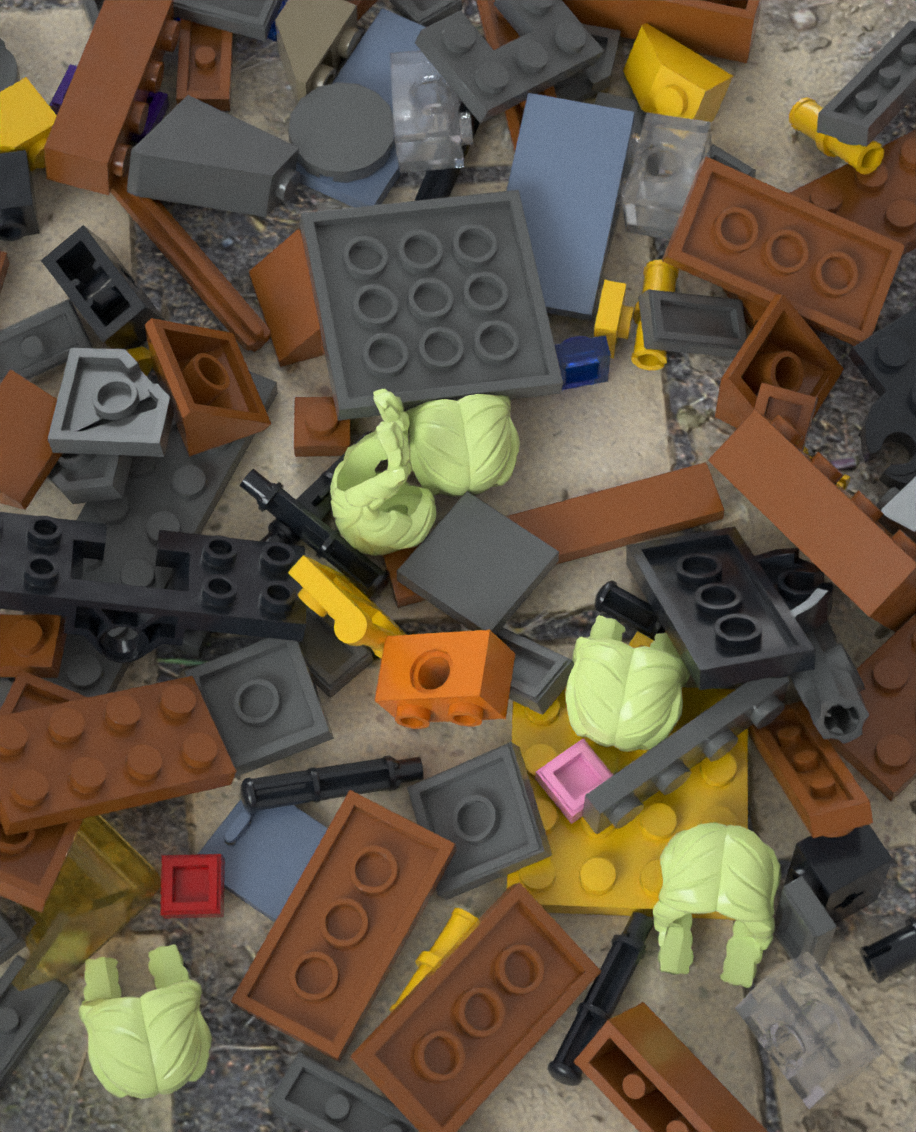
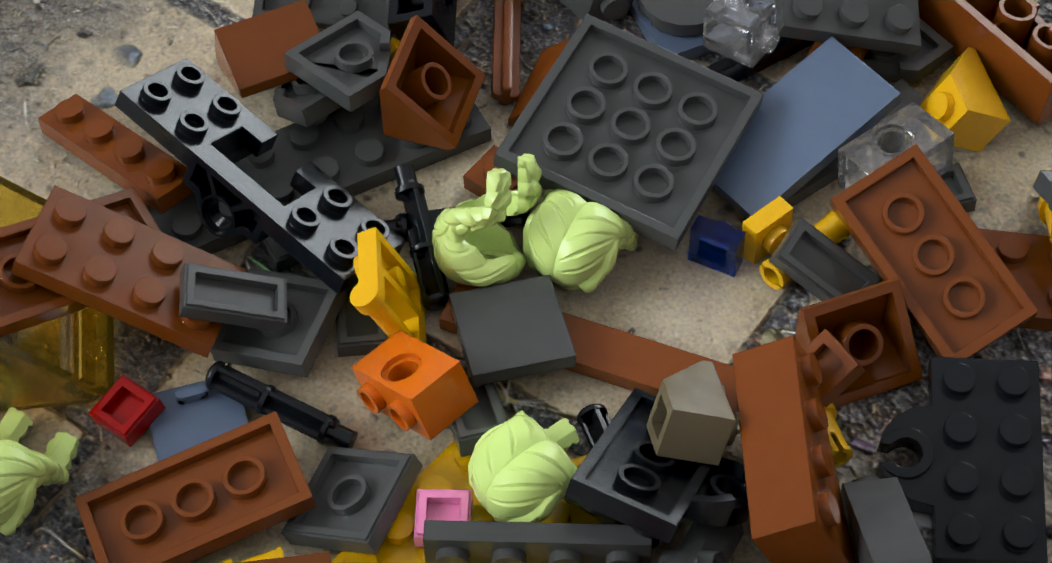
camera: 40 degrees right, 10 degrees down
none -> dark grey tile [179,263,287,332]
none -> dark tan slope [646,360,738,466]

